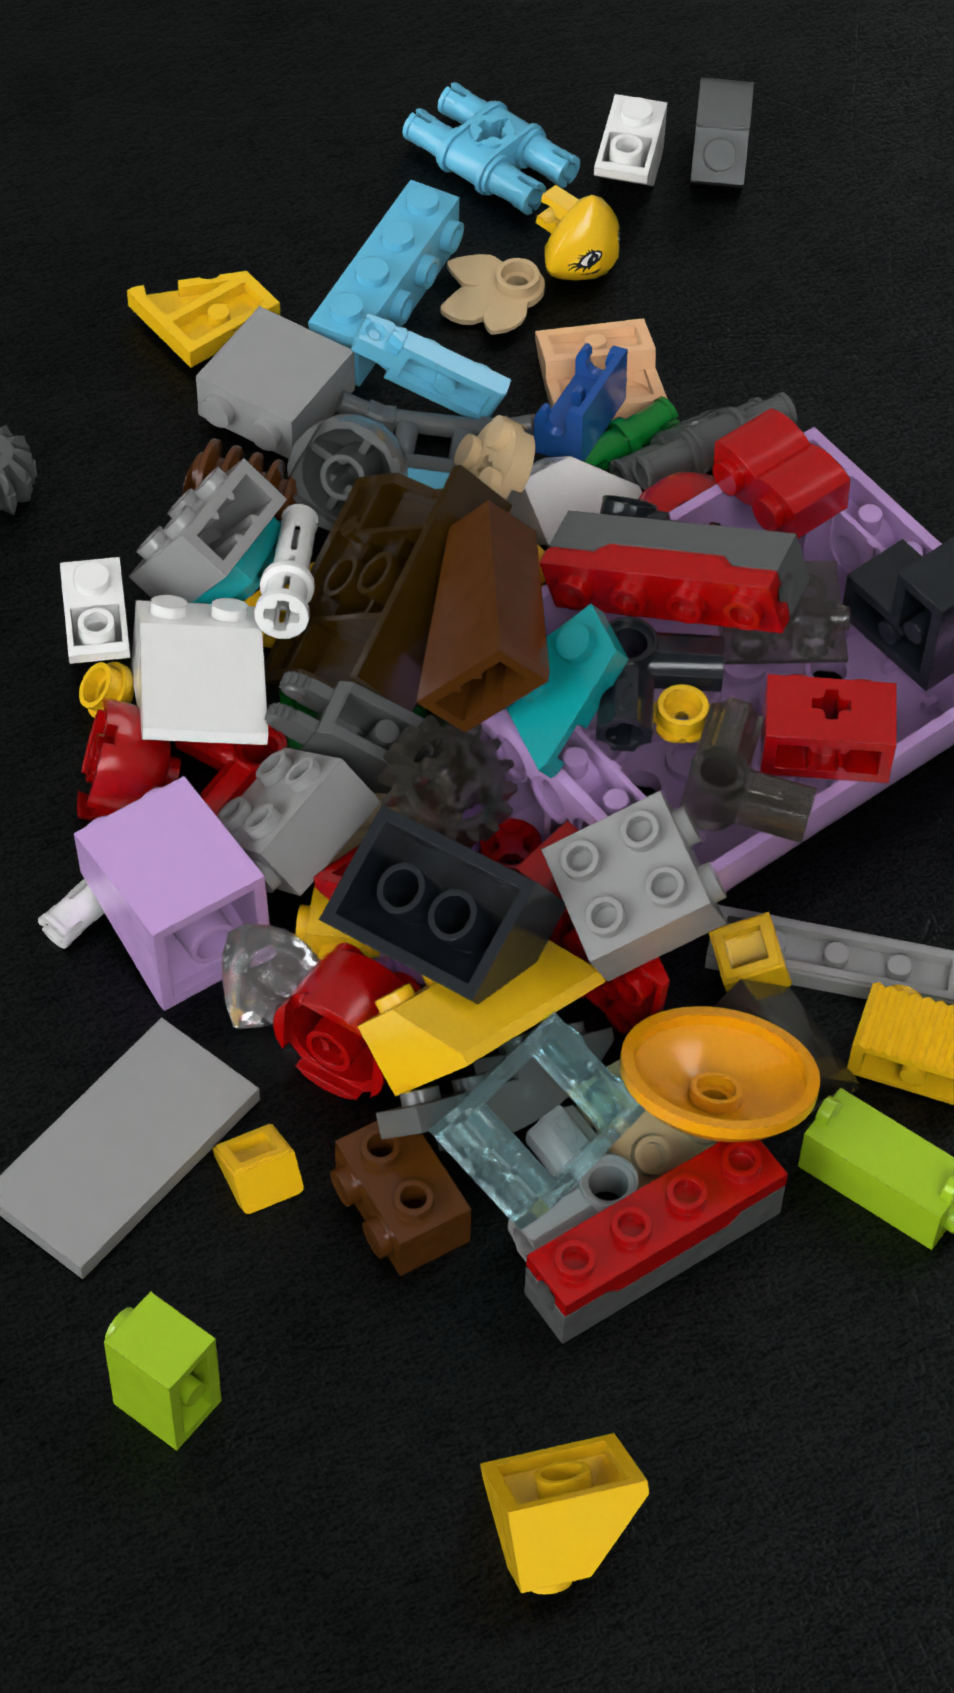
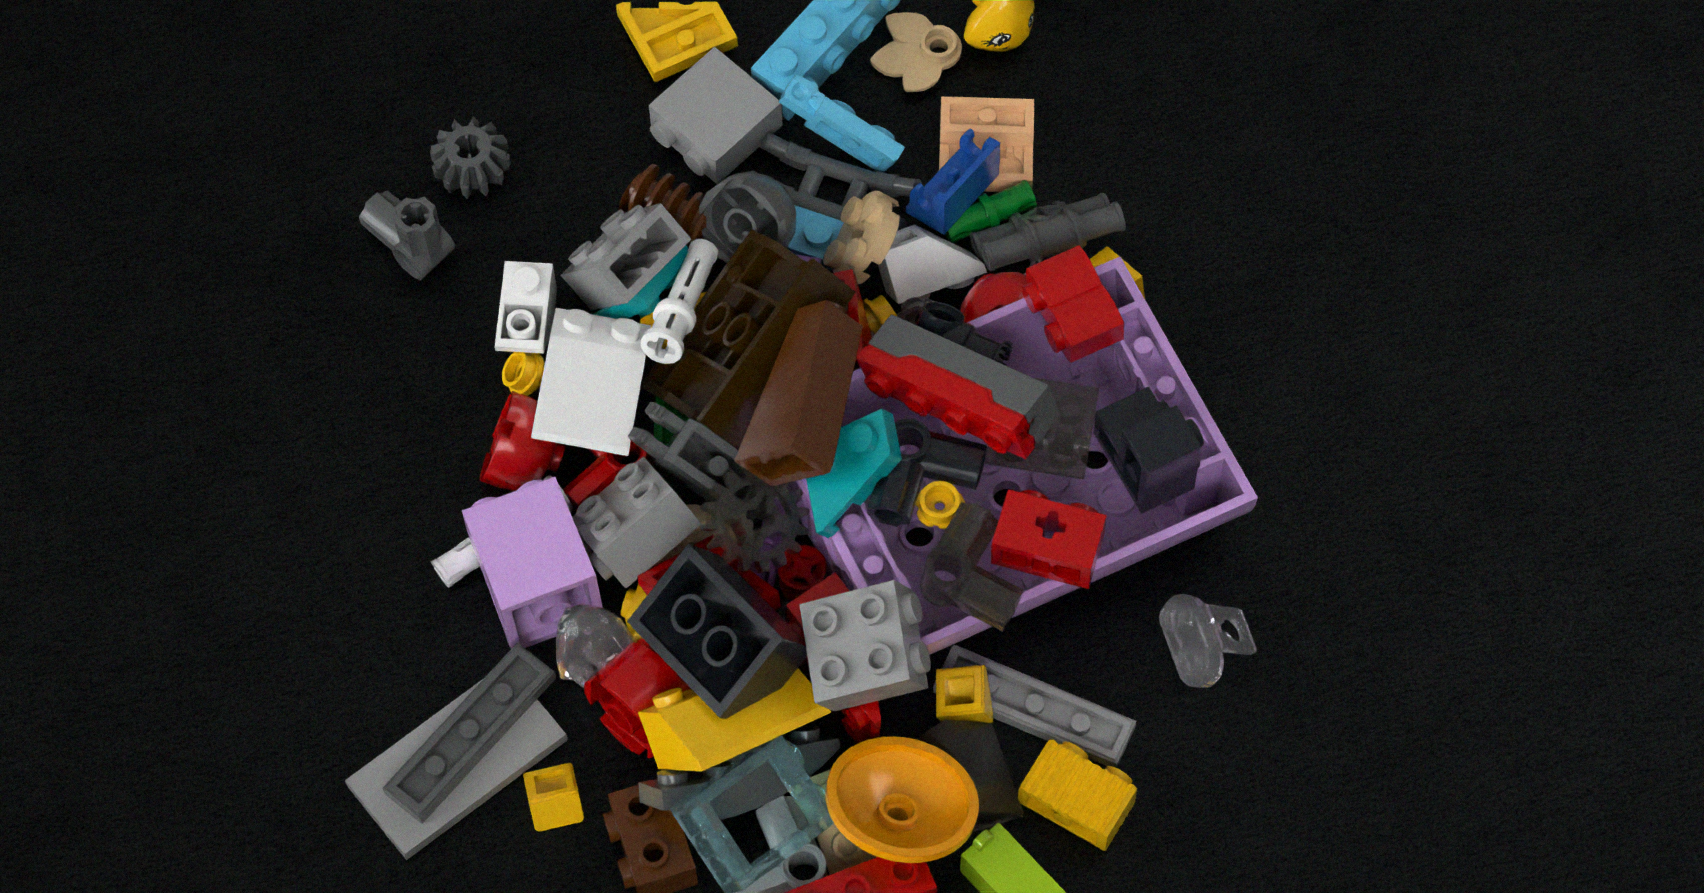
camera: 15 degrees right, 10 degrees up
none -> dark grey tile [383,642,556,824]

